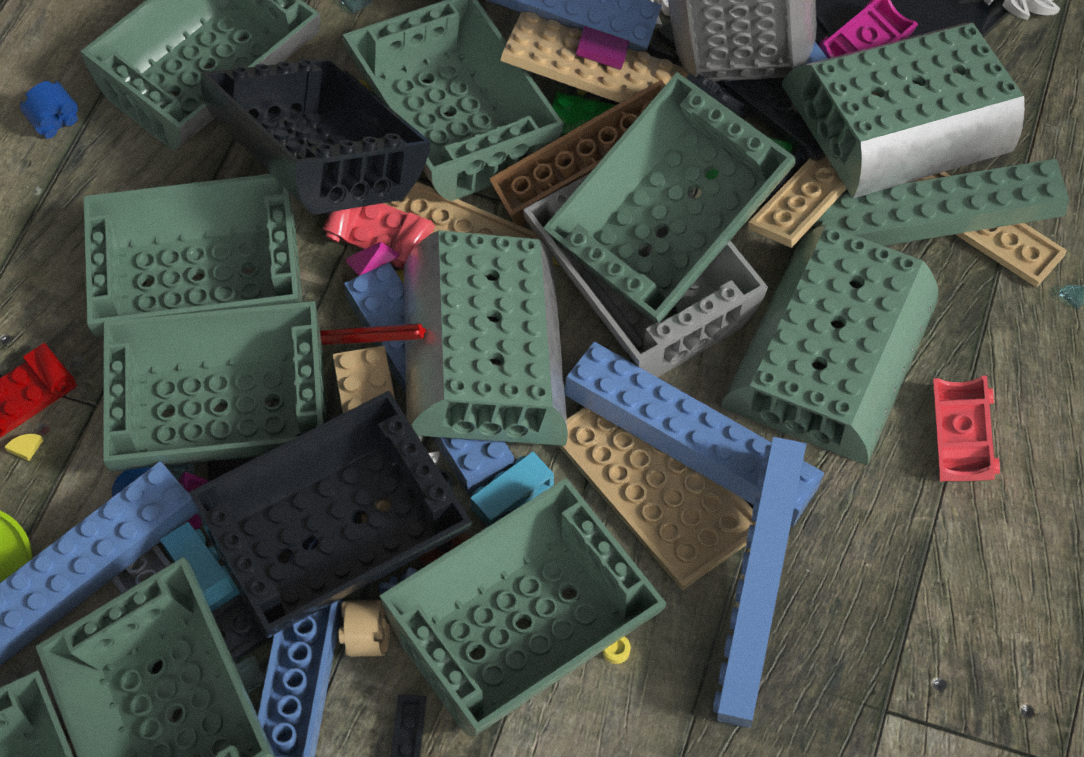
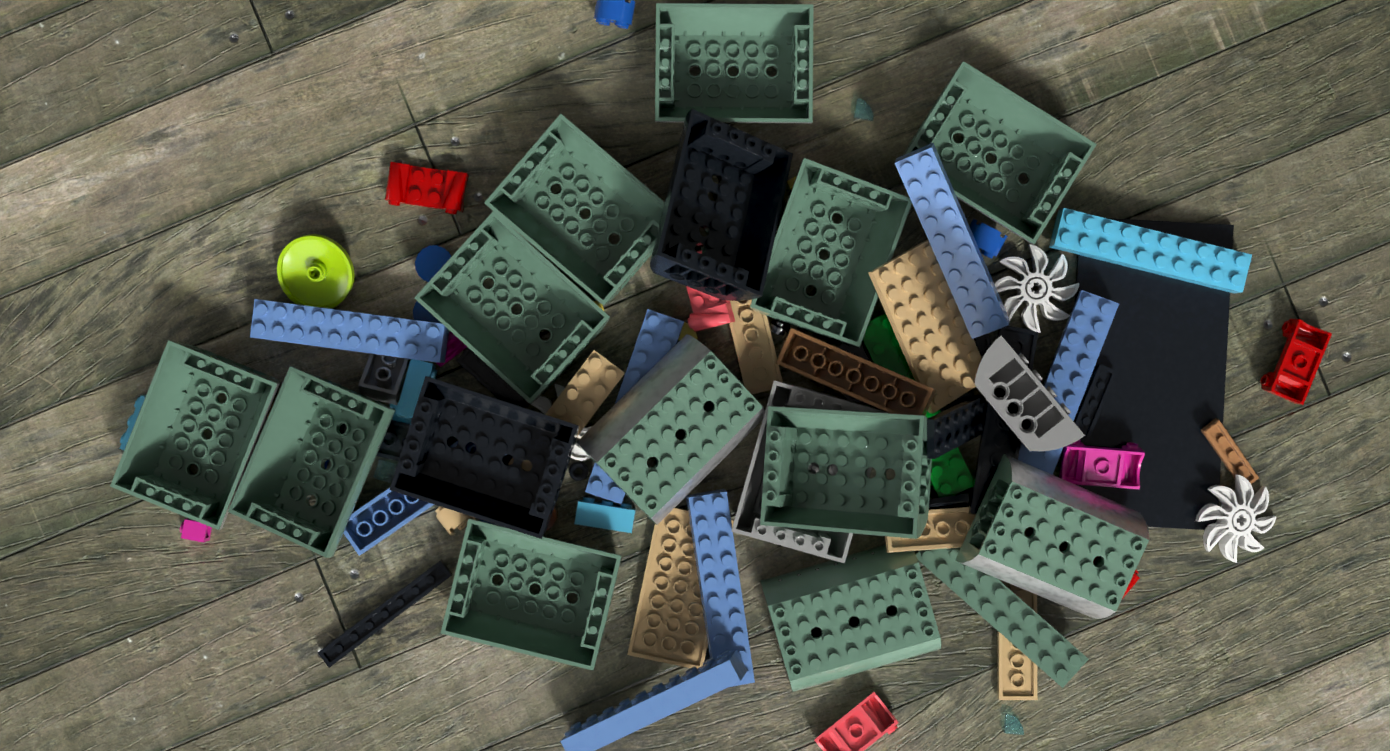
camera: 45 degrees right, 30 degrees up
light yellow tile [5,434,44,461] -> none
red axle [320,324,426,345] -> none
dark pink slope [346,242,399,276] -> none
magenta tile [576,26,630,70] -> none
none -> blue tile [415,245,452,282]
none -> black plate [770,319,789,336]

